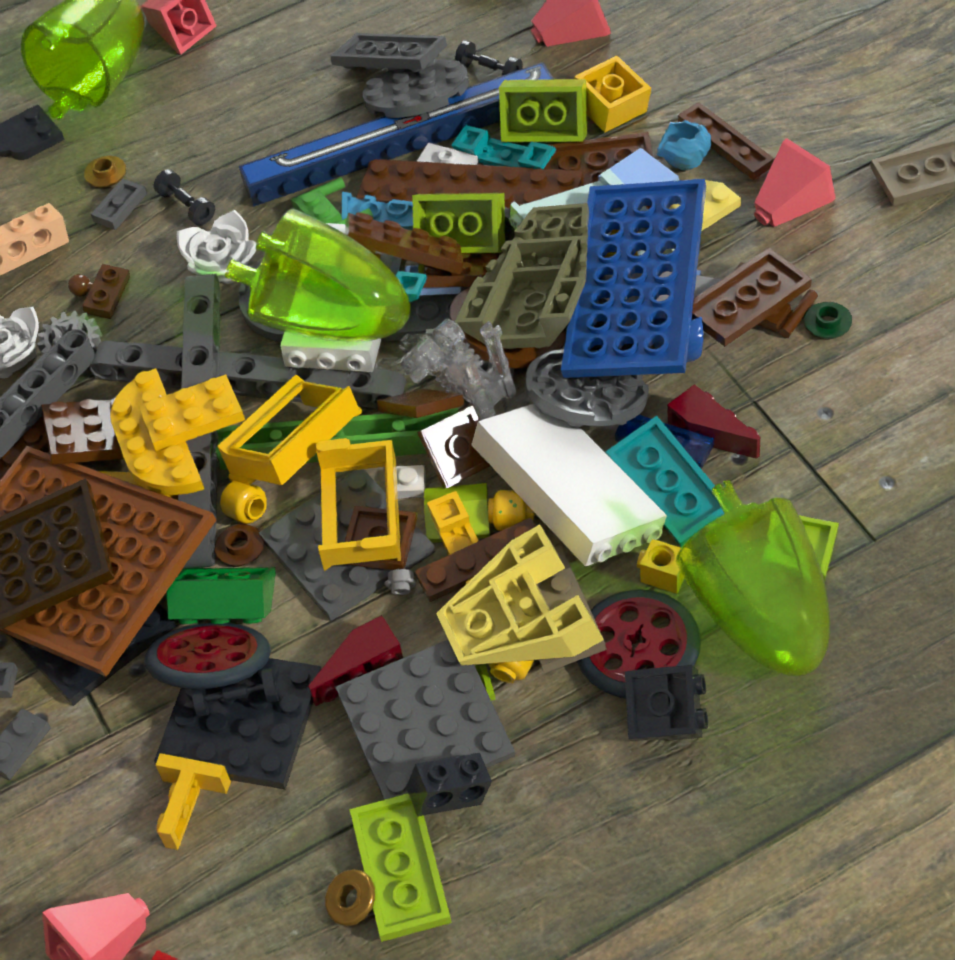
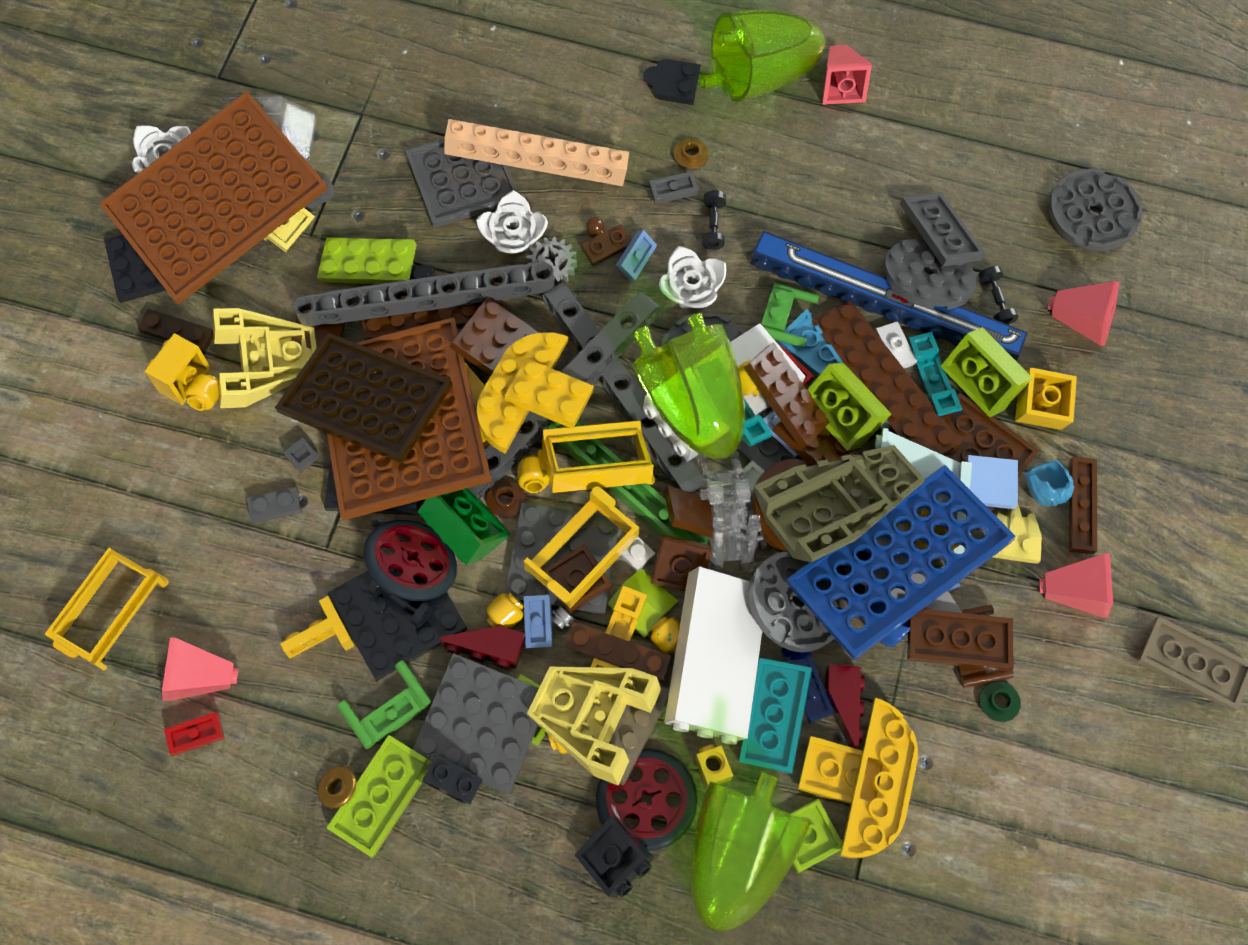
camera: 35 degrees right, 15 degrees up
none -> bright green plate [337,661,433,749]
none -> yellow head [486,592,524,629]
none -> medium blue plate [524,595,553,648]
none -> plate [615,230,657,281]
none -> yellow plate [797,698,918,858]

